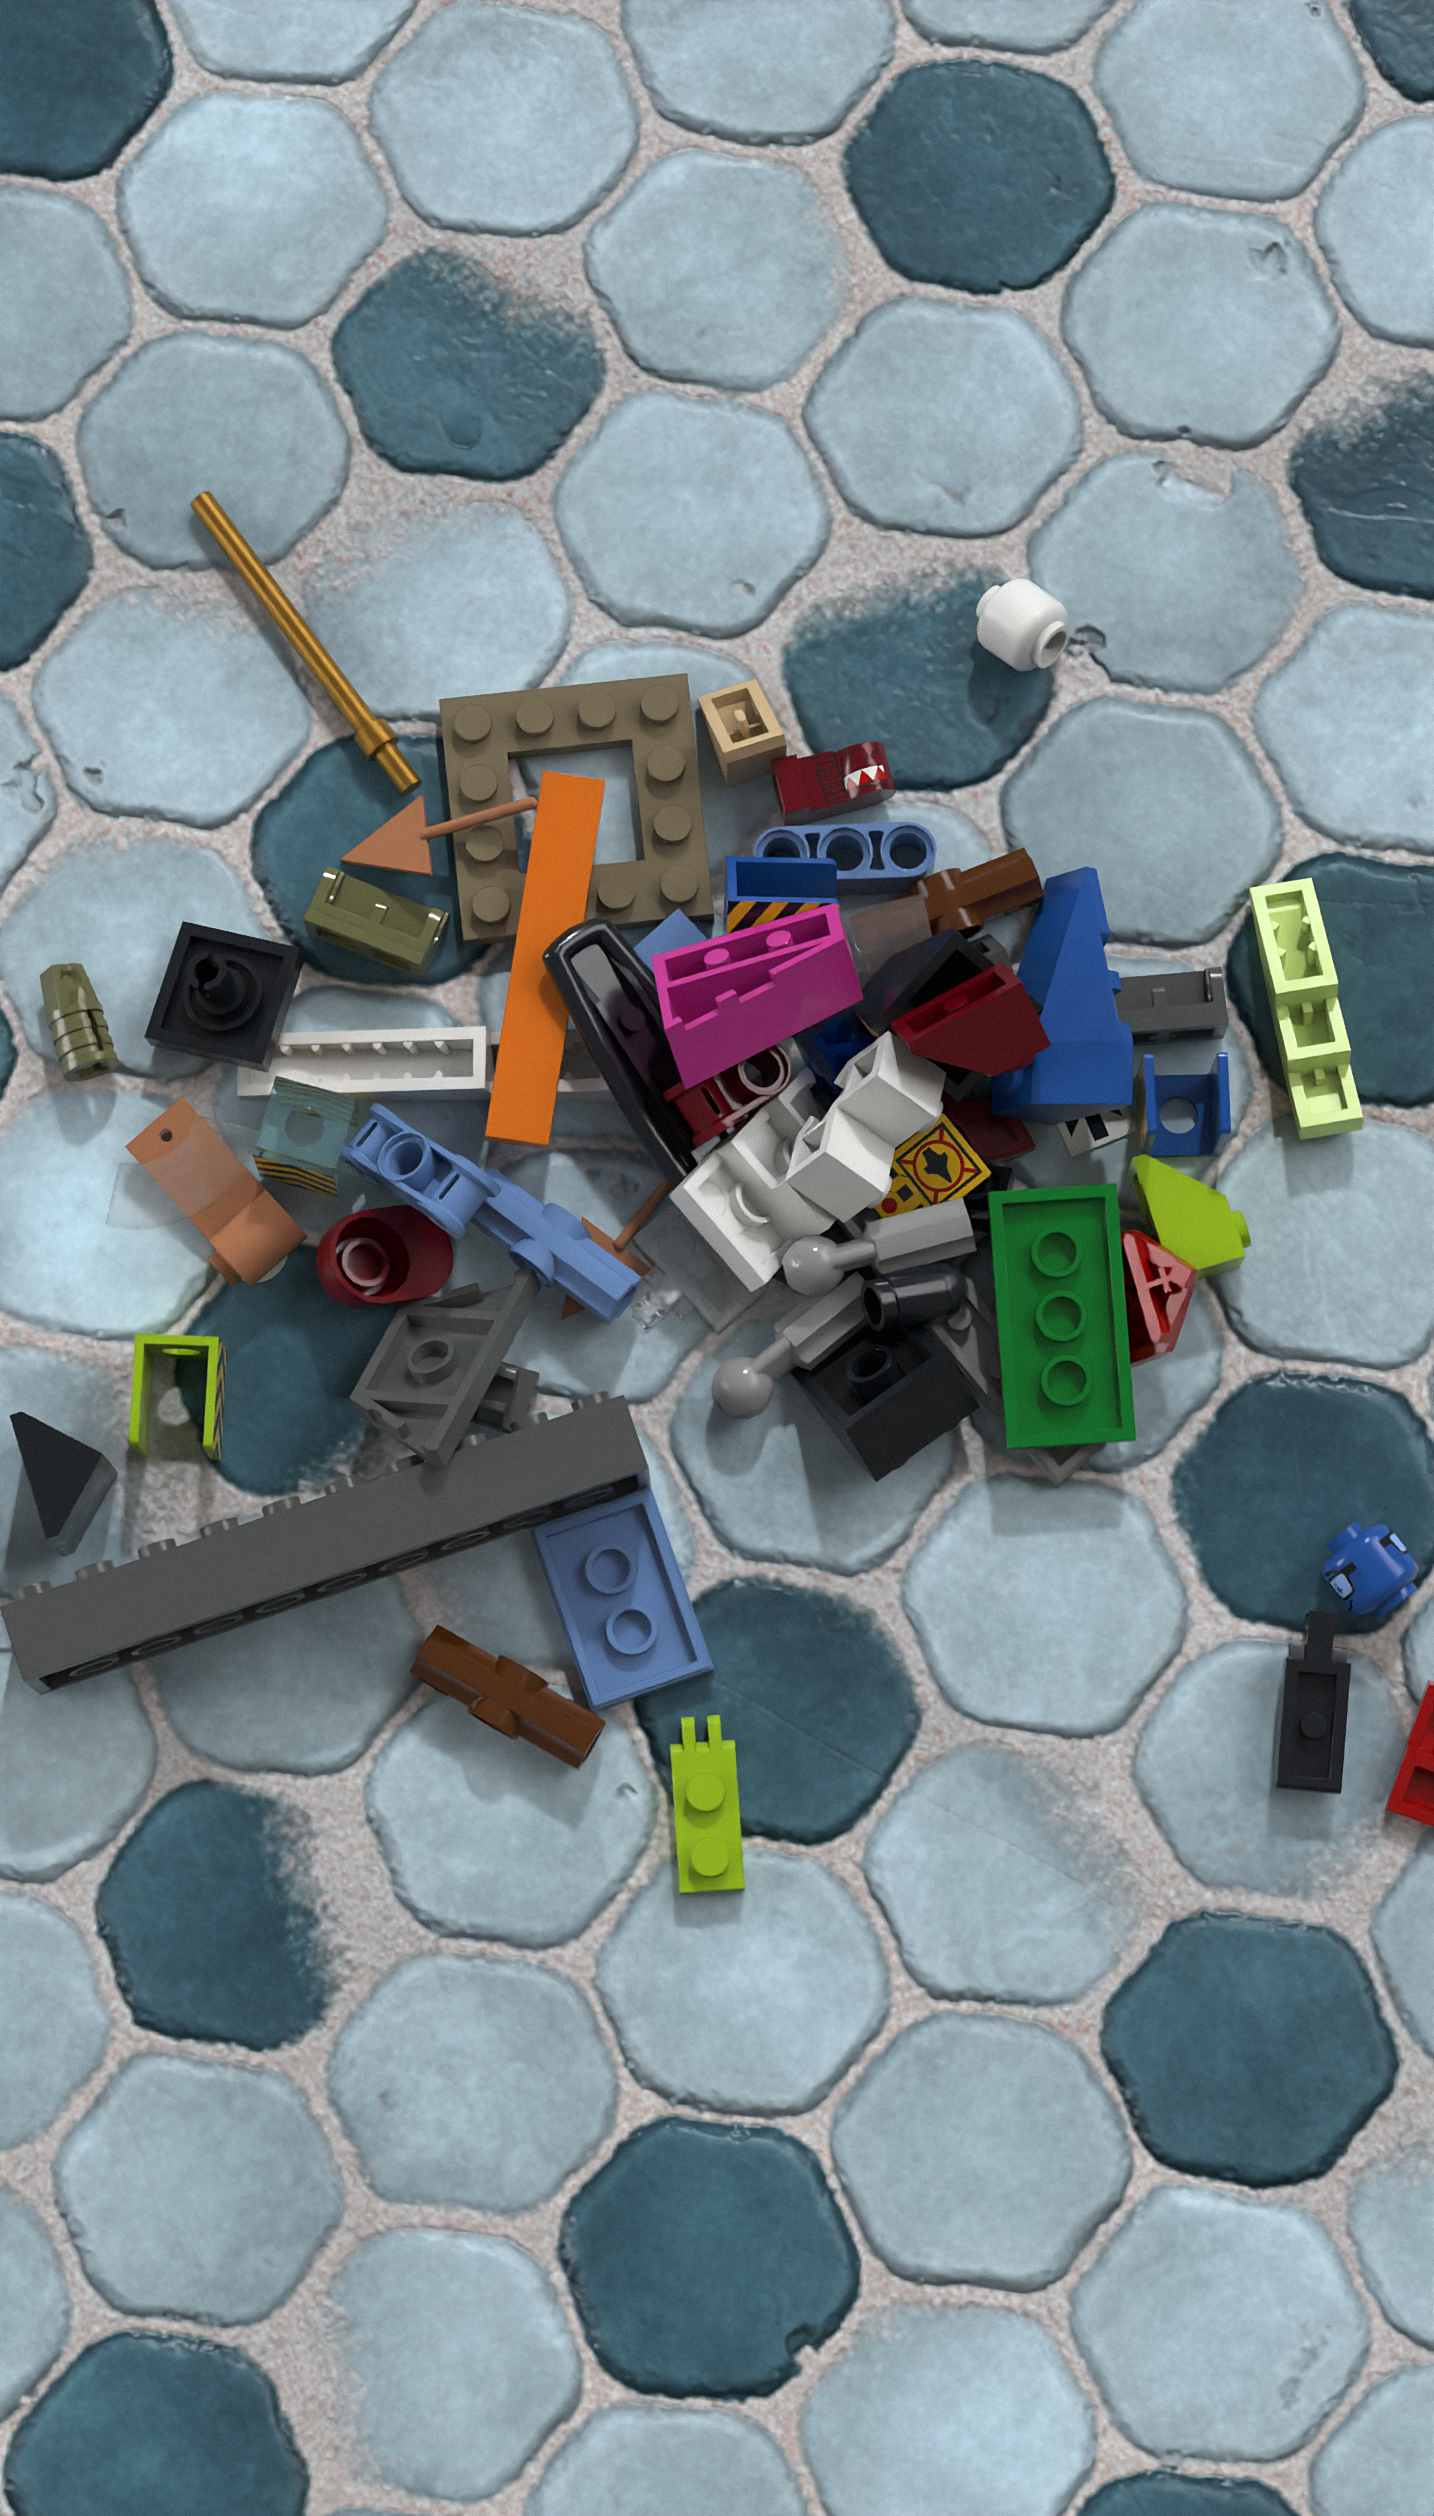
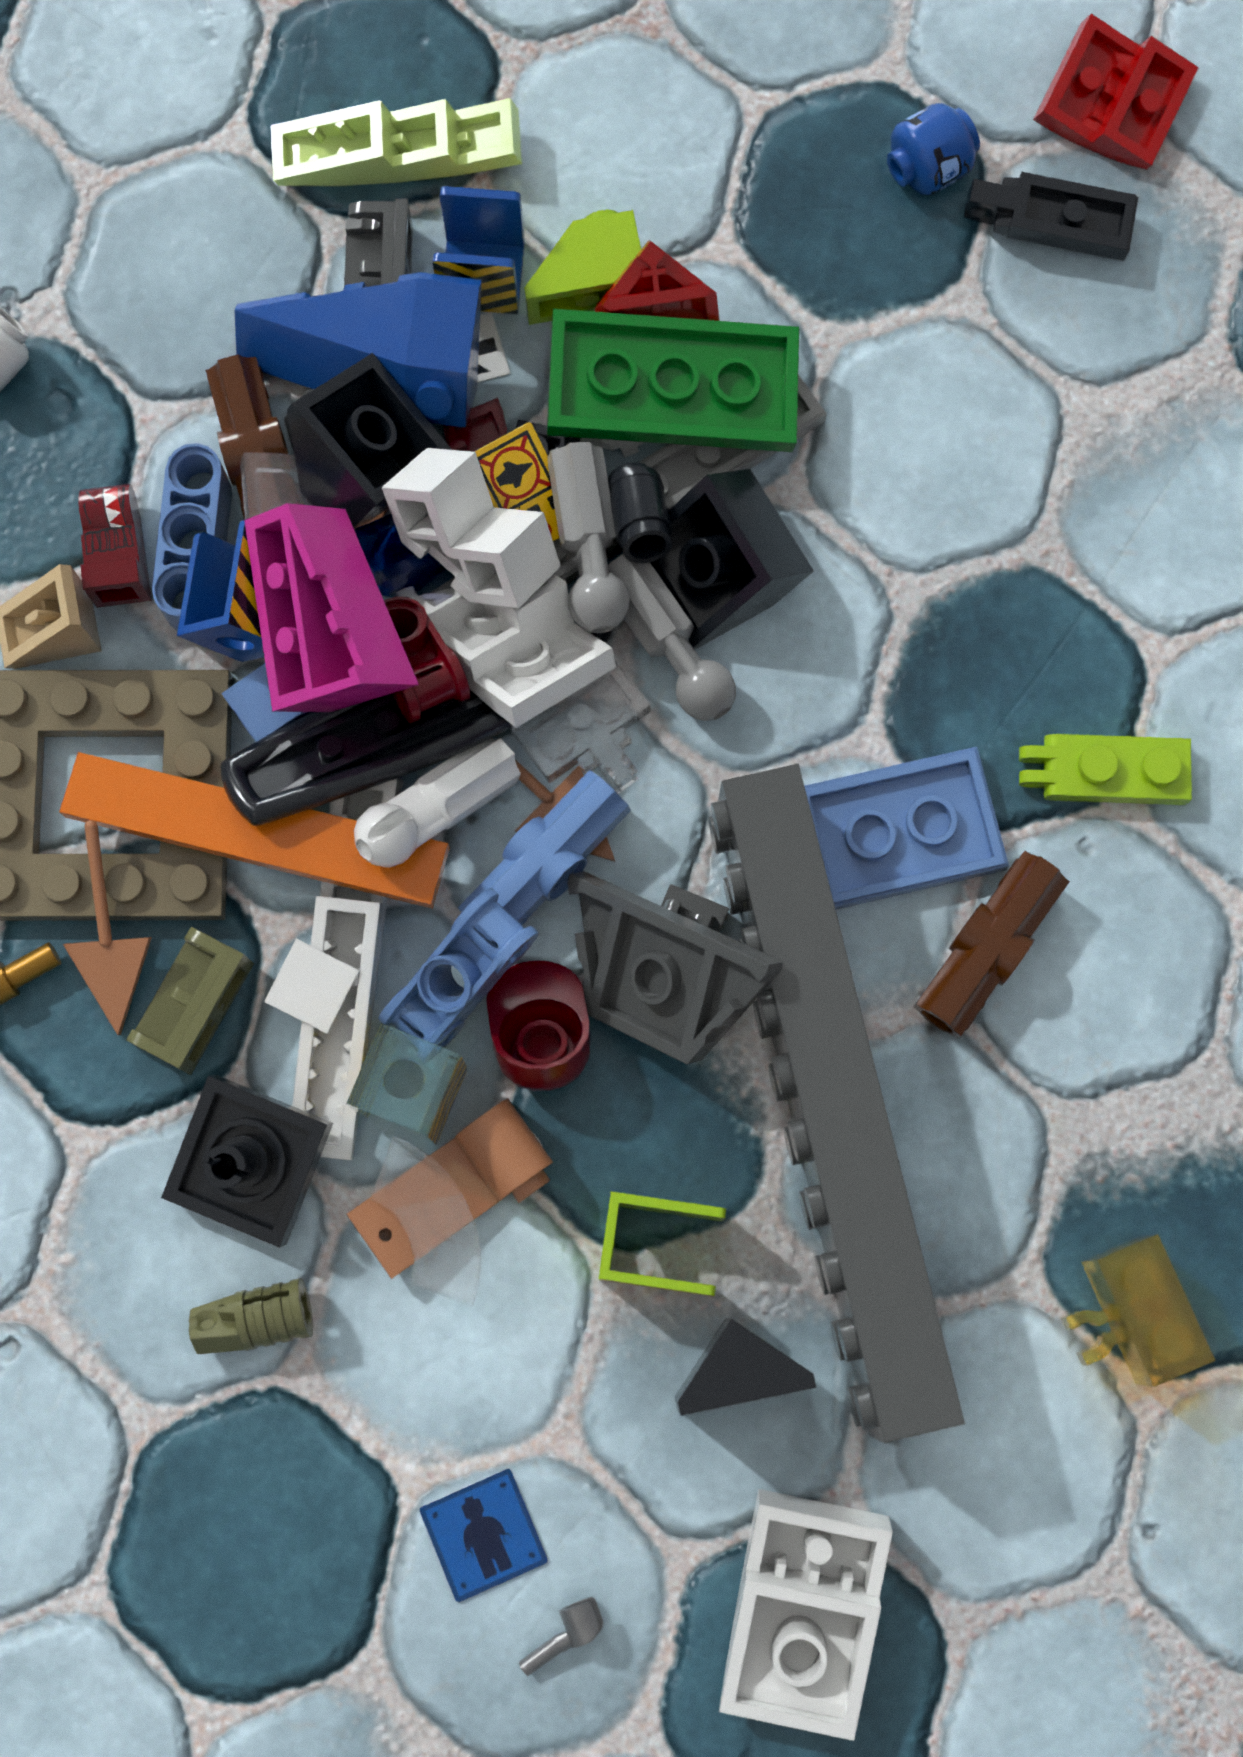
camera: 85 degrees left, 0 degrees up
dark red slope [889,962,1051,1077] -> none
none -> white sticker [264,938,359,1034]
none -> white piece [354,738,521,868]
none -> clear yellow brick [1061,1234,1215,1387]

